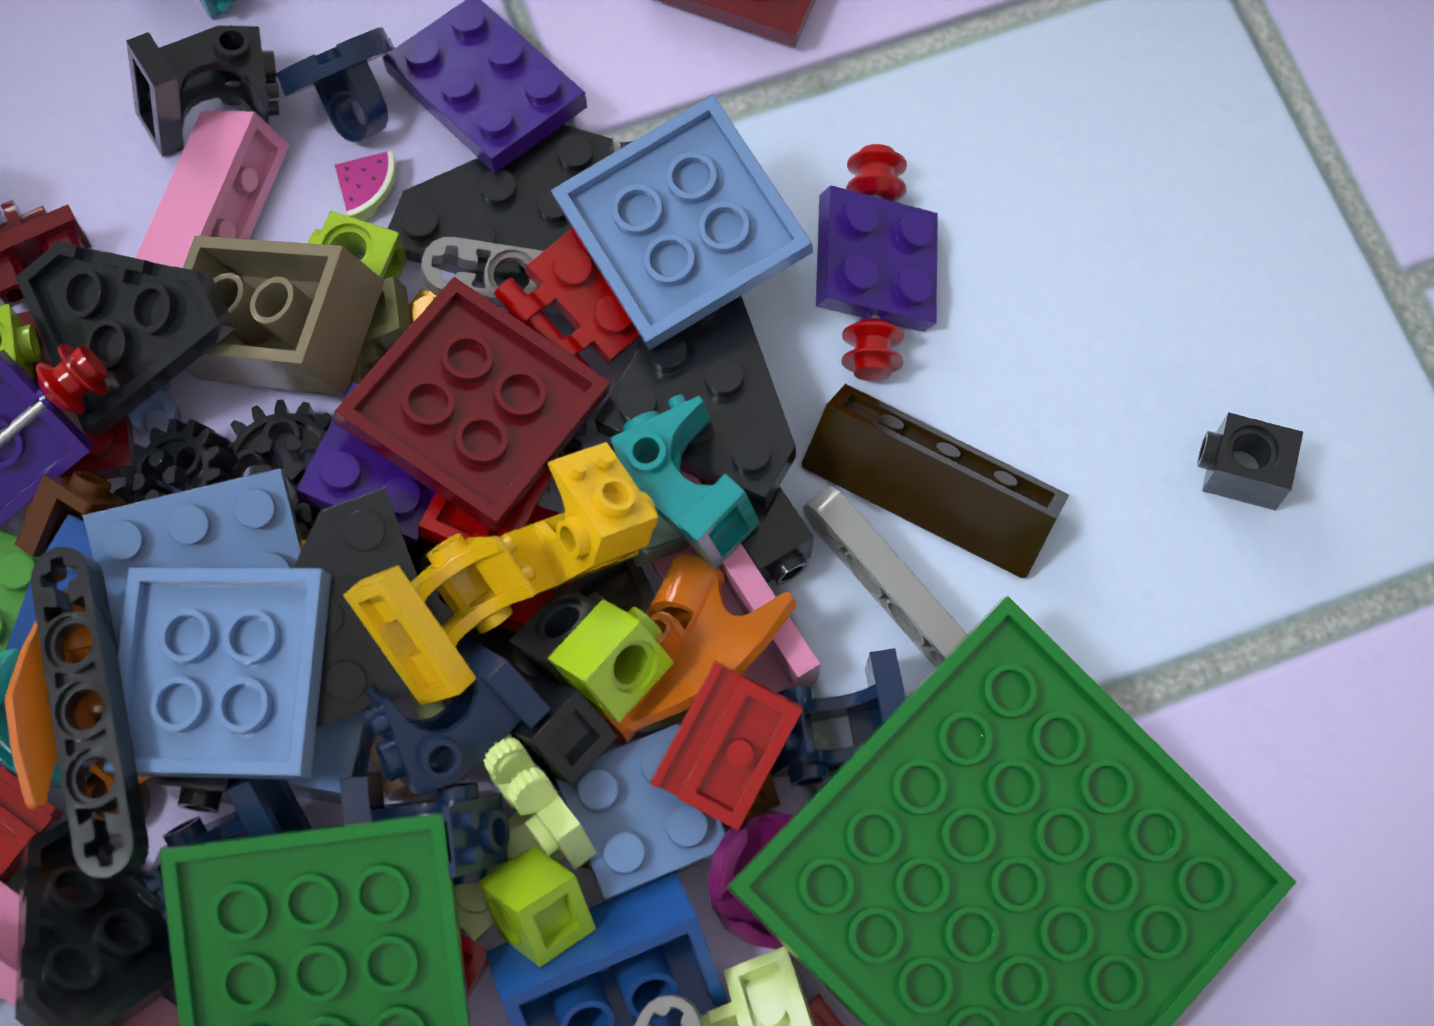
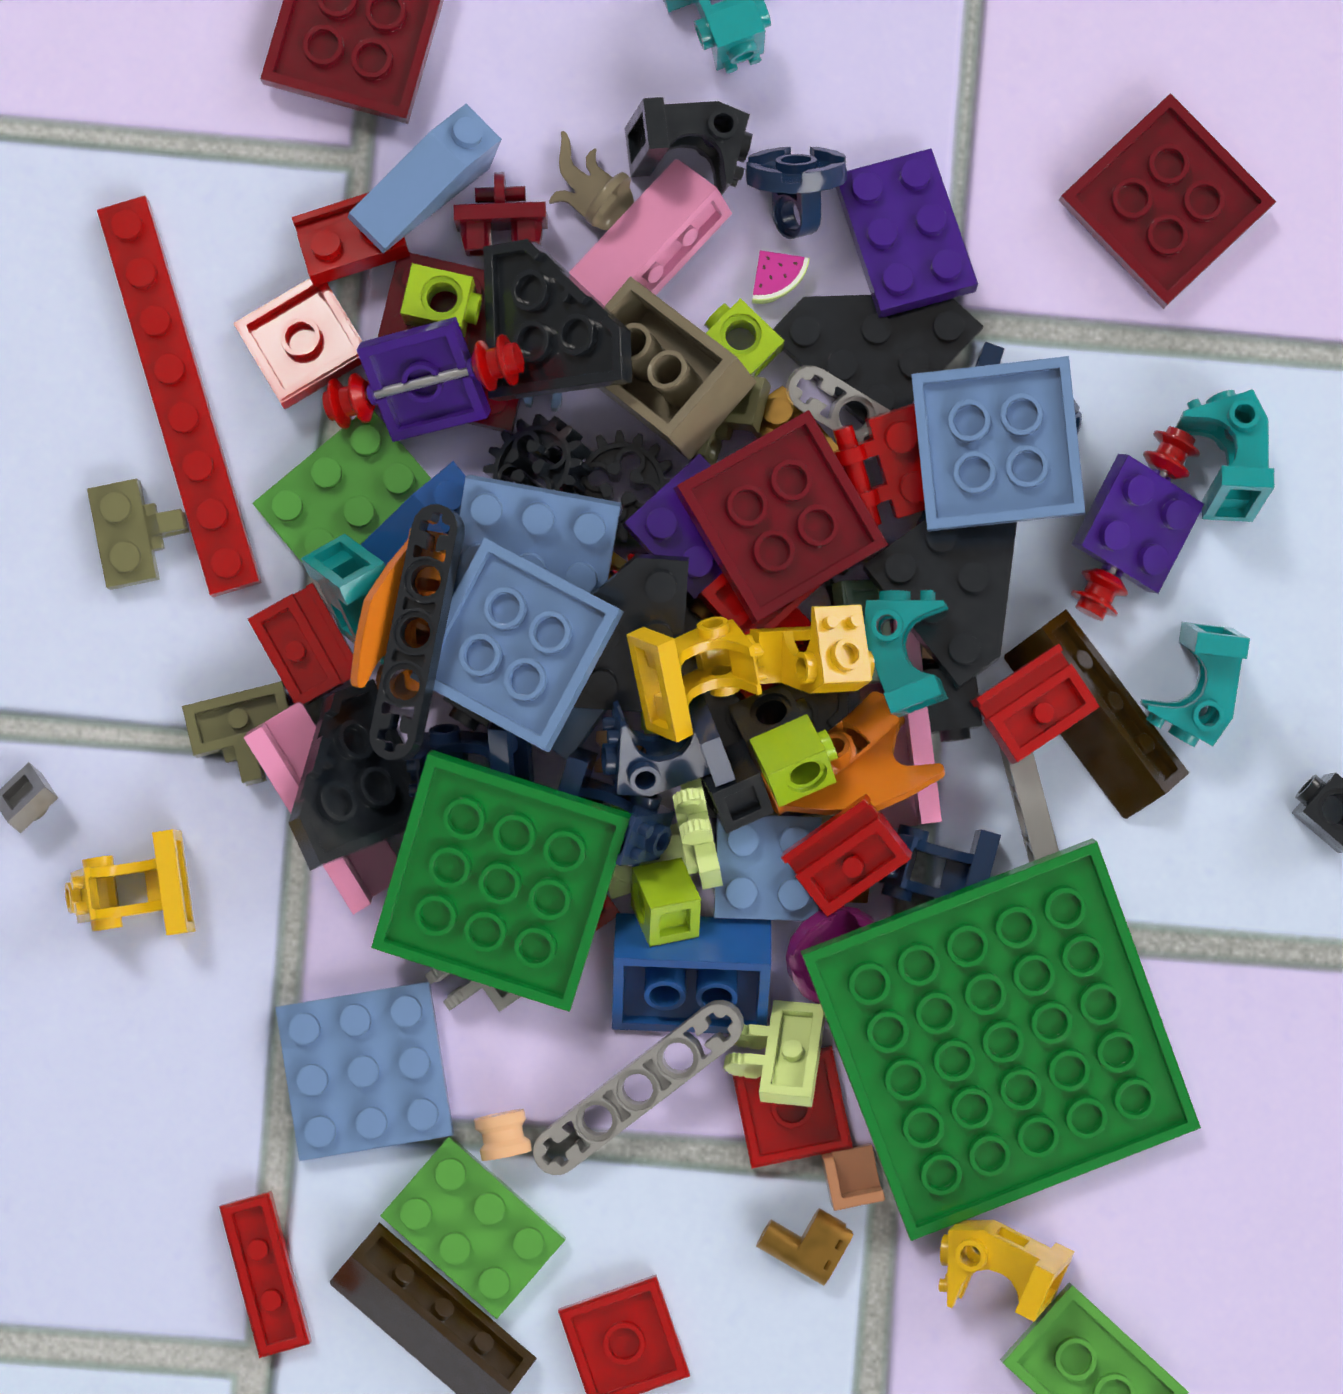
camera: 25 degrees right, 15 degrees up
reddish brown bracket [14,470,129,556] -> none
none -> dark tan piece [549,131,634,231]
none -> red plate [971,644,1100,764]
none -> teal tile [1140,622,1250,747]
none -> teal tile [1176,389,1275,522]

